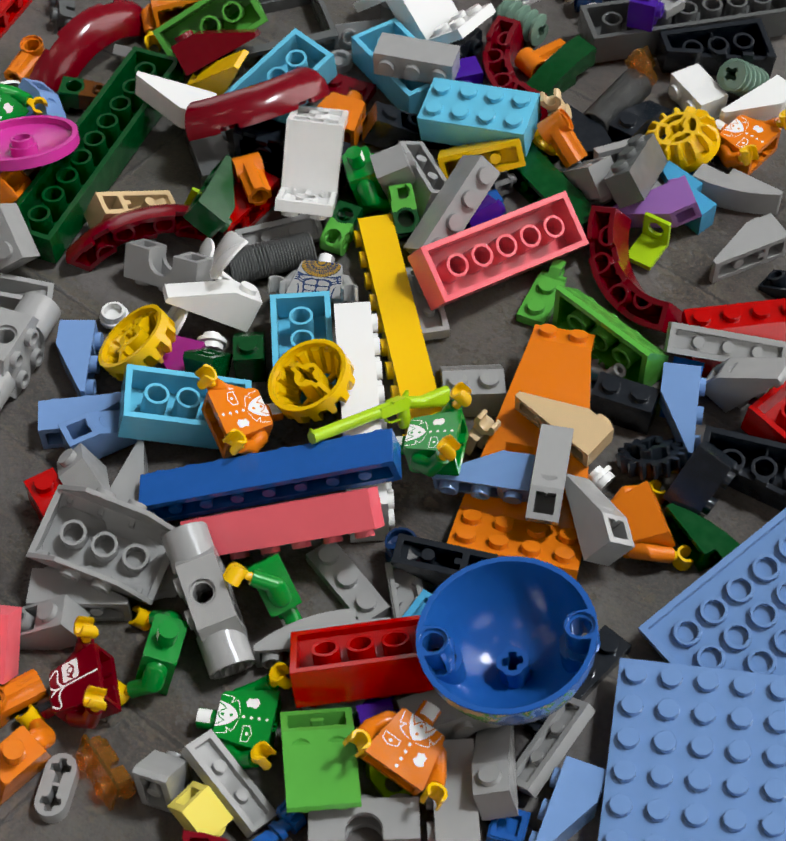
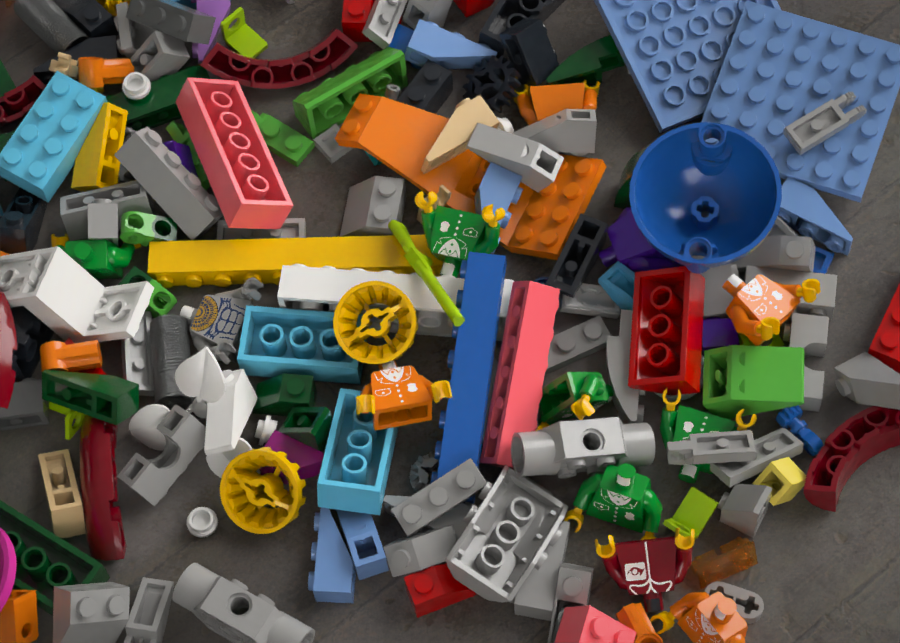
camera: 75 degrees left, 10 degrees up
medium blue slope [56,320,104,397] -> none
none -> white plate [122,72,151,100]
none -> light grey plate [391,458,487,537]
none -> lime bracket [663,487,719,539]
none -> light grey hinge [667,430,757,465]
none -> light grey hinge [783,91,867,155]

